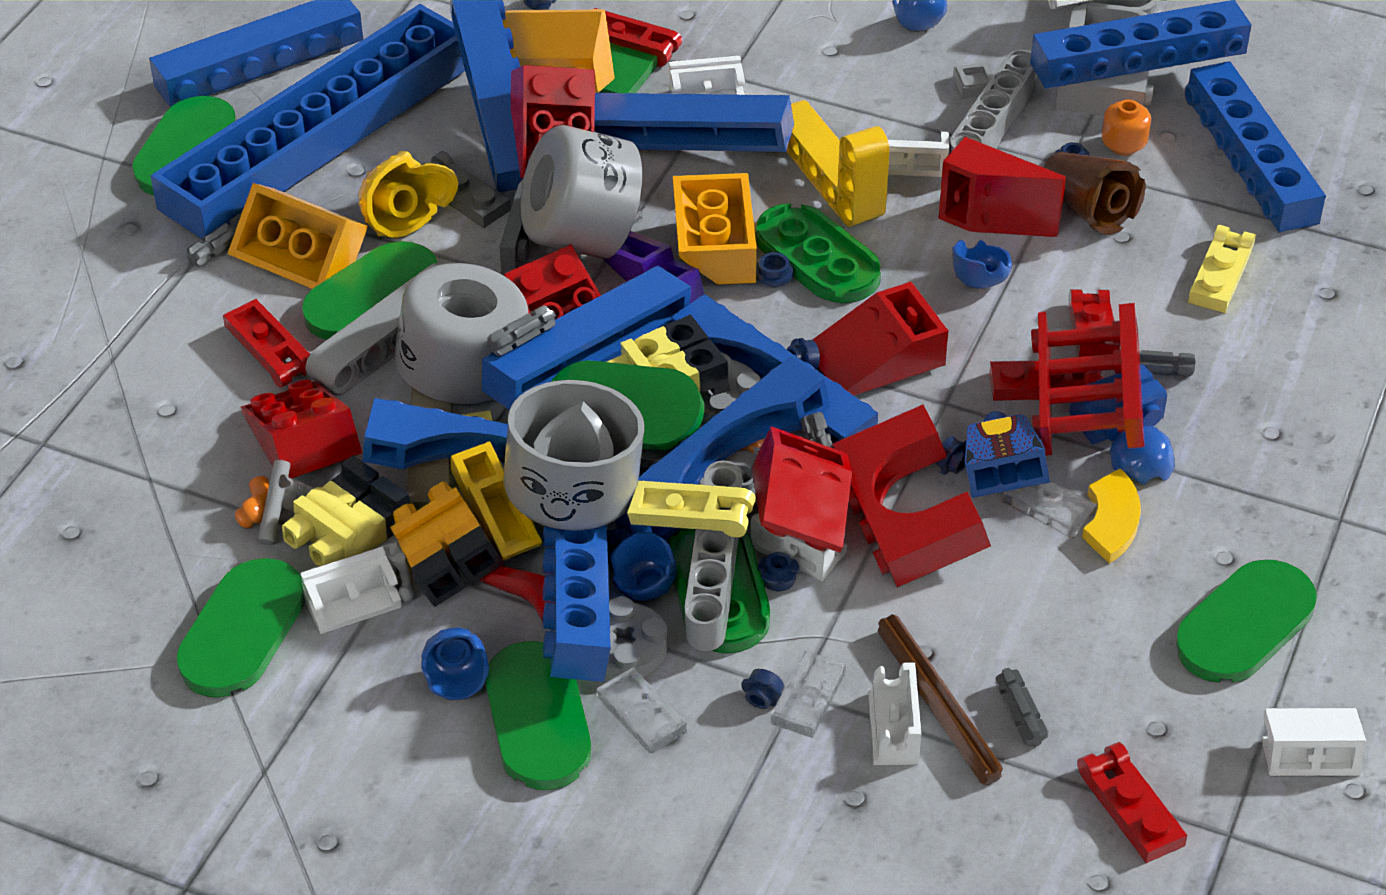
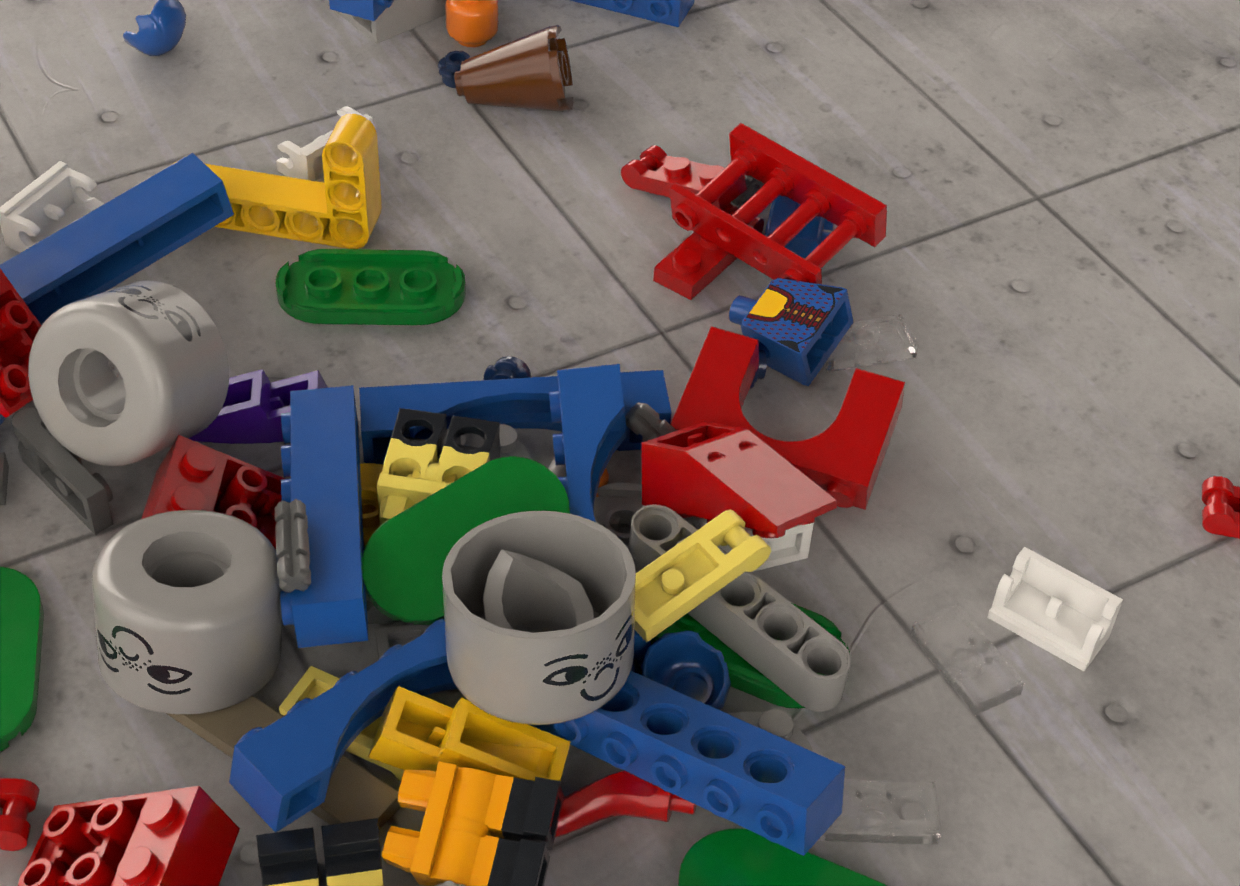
camera: 55 degrees left, 0 degrees up
light grey beam [305,263,440,394] -> none
light orange slope [673,173,757,285] -> none
dark blue plate [741,668,784,709] -> none
dark blue plate [756,252,793,287] -> none
dark blue plate [758,552,800,592] -> none
red slope [812,282,949,396] -> none
reddish brown axle [878,614,1003,785] -> none
red slope [938,136,1066,237] -> none
light grey beam [949,49,1037,154] -> none
blue hair [952,240,1012,289] -> none
light grey tile [953,62,993,98] -> none
dark grey axle [995,667,1048,746] -> none
yellow tile [1082,469,1141,564] -> none
blue hair [1110,426,1175,485] -> none
green tile [1176,559,1317,683] -> none
light yellow plate [1188,225,1256,313] -> none

